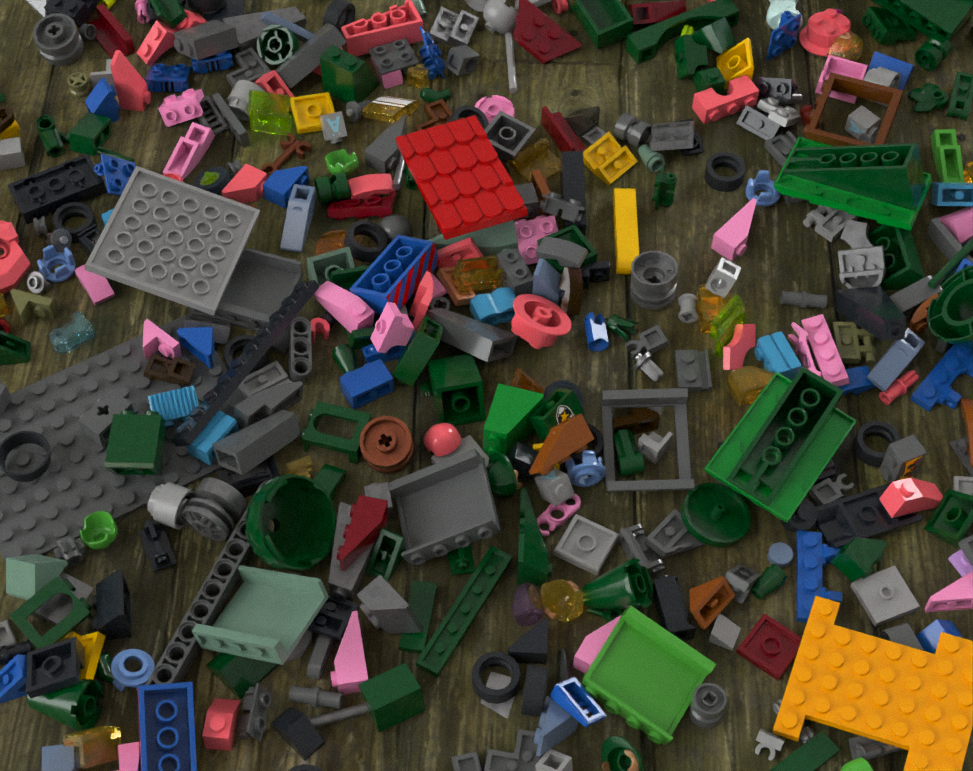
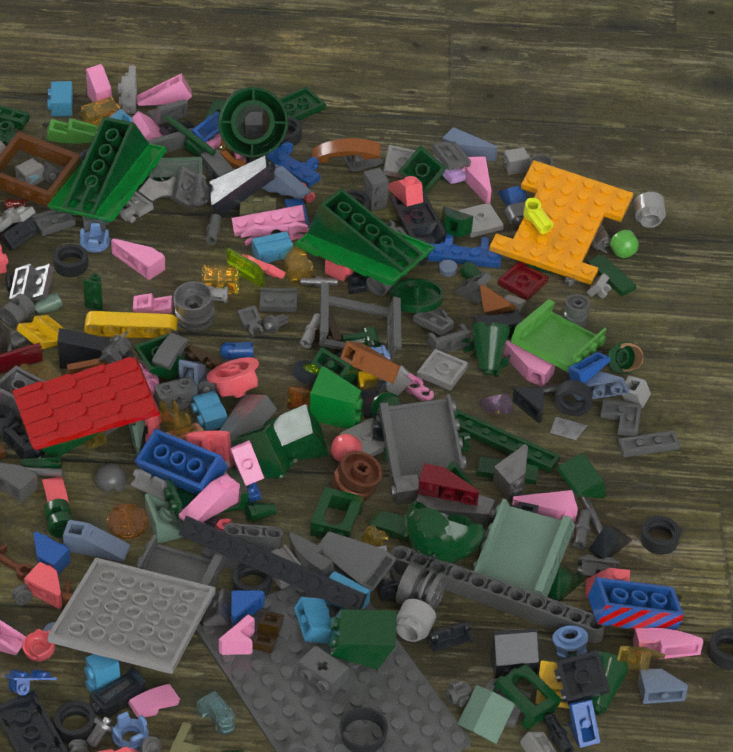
camera: 90 degrees left, 10 degrees down
bright green hair [80,511,118,550] -> none
black wheel [193,167,231,195] -> none
bright green hair [325,149,359,176] -> none
dark red wing [327,191,398,220] -> none
blue brick [340,359,394,410] -> none
black tyre [344,220,388,262] -> none
black tyre [472,651,521,704] -> none
dark green wedge [517,488,552,587] -> none
clear yellow hair [541,579,584,622] -> none
dark green piece [605,313,639,342] -> none
light grey panel [637,431,674,464] -> none
light grey brick [705,257,741,298] -> none
none -> bright pink slope [133,293,174,314]
none -> flat silver bar [301,276,337,287]
none -> neon yellow piece [523,198,554,235]

